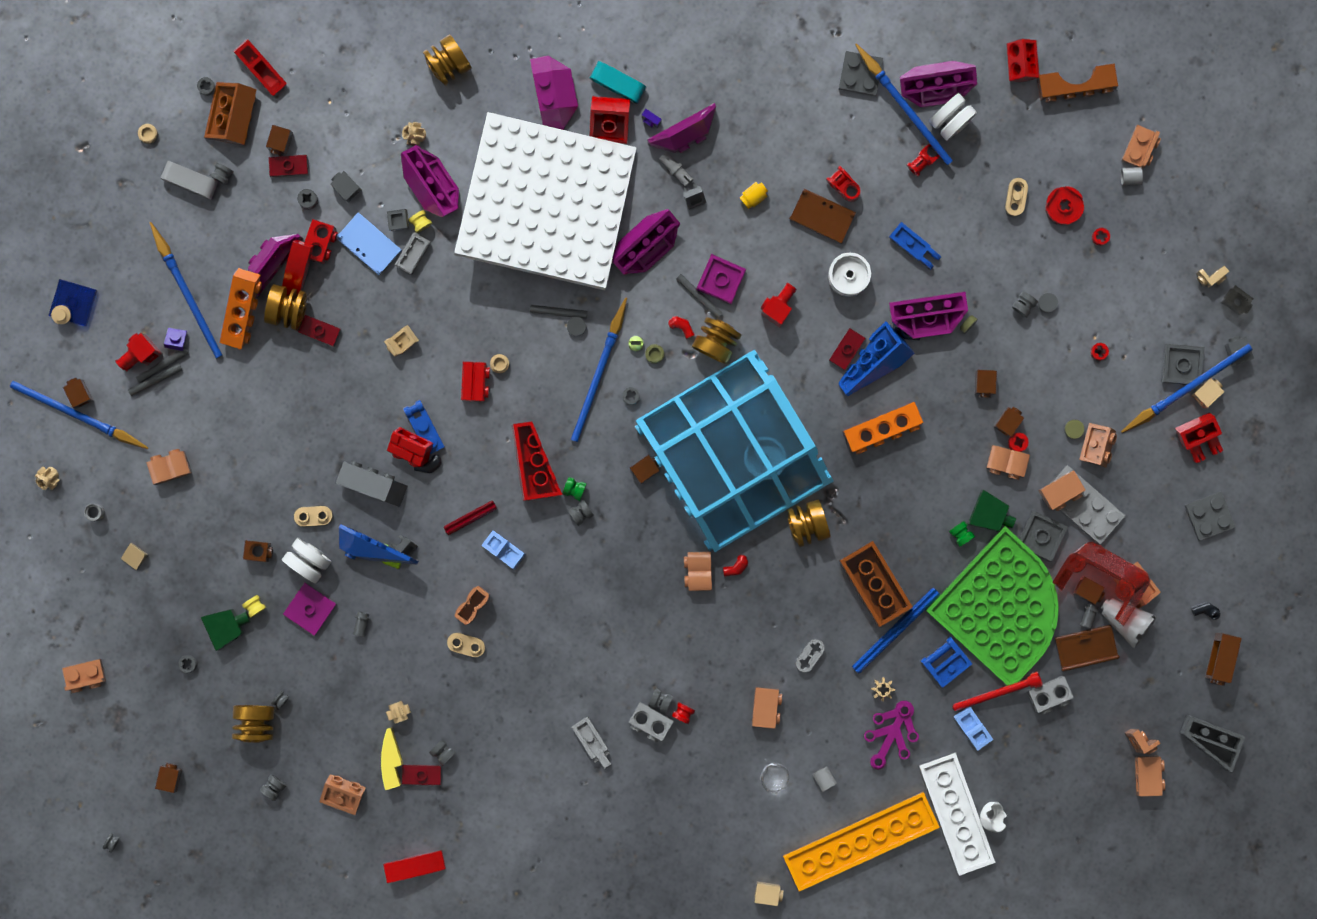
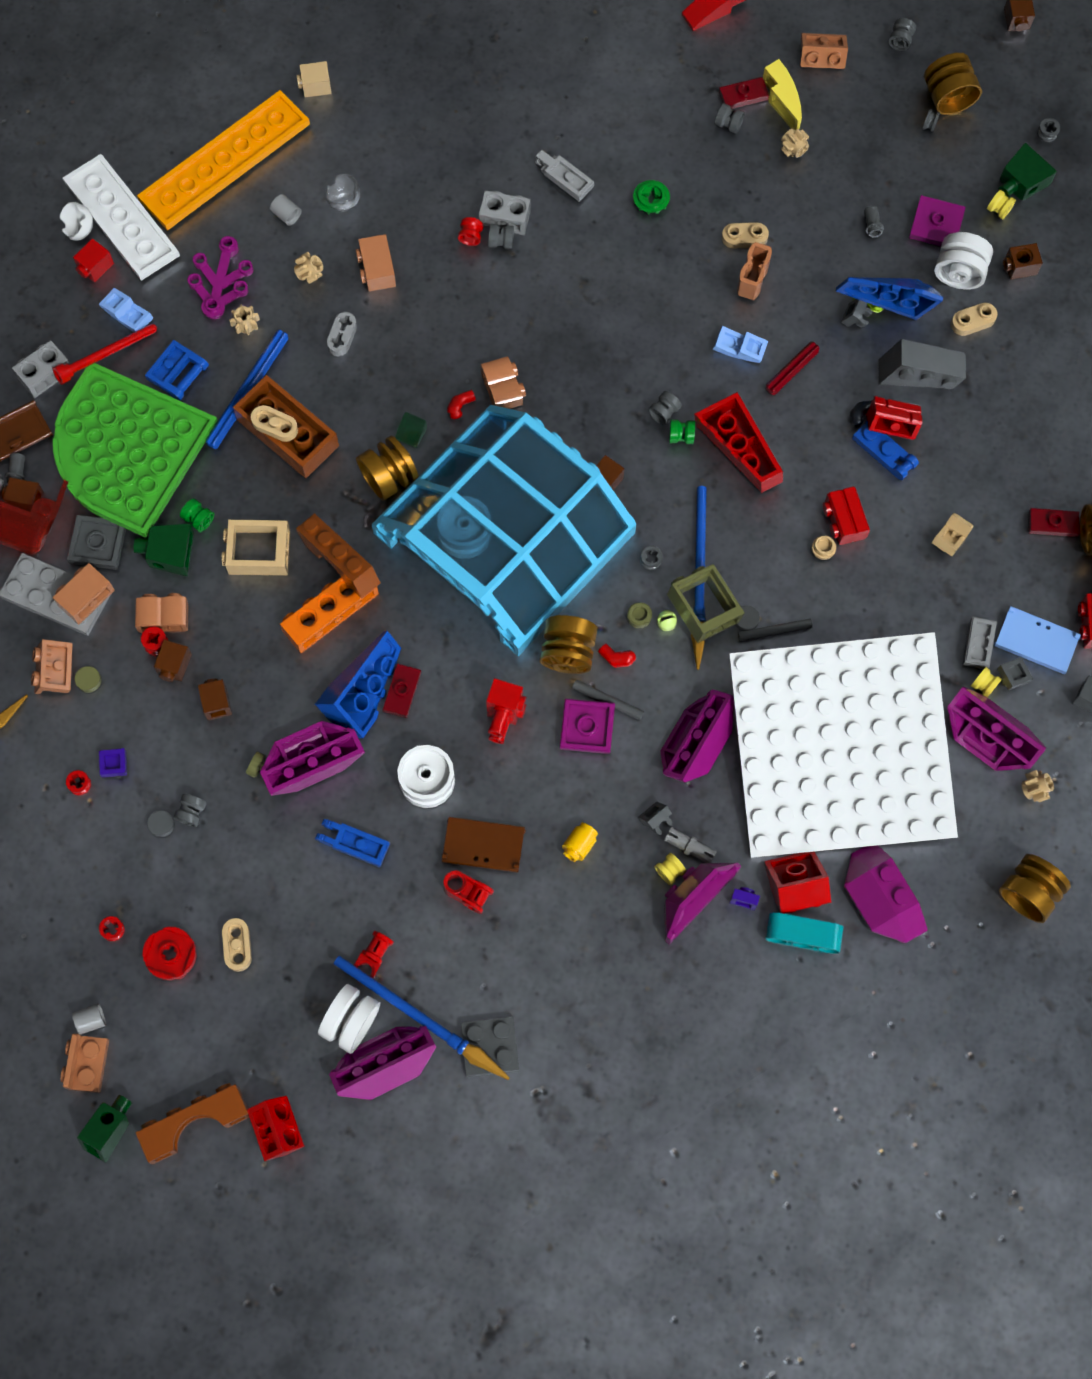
camera: 155 degrees right, 15 degrees down
none -> red brick [73,238,114,282]
none -> dark green torso [77,1095,132,1163]
none -> dark purple plate [99,748,127,778]
none -> tan window [222,520,290,575]
none -> tan plate [251,405,298,442]
none -> tan gear [294,252,323,284]
none -> dark orange arch [296,513,381,599]
none -> clear green slope [395,412,427,448]
none -> green gear [633,180,670,215]
none -> light yellow wheel [654,853,687,886]
none -> olive window [667,564,745,643]

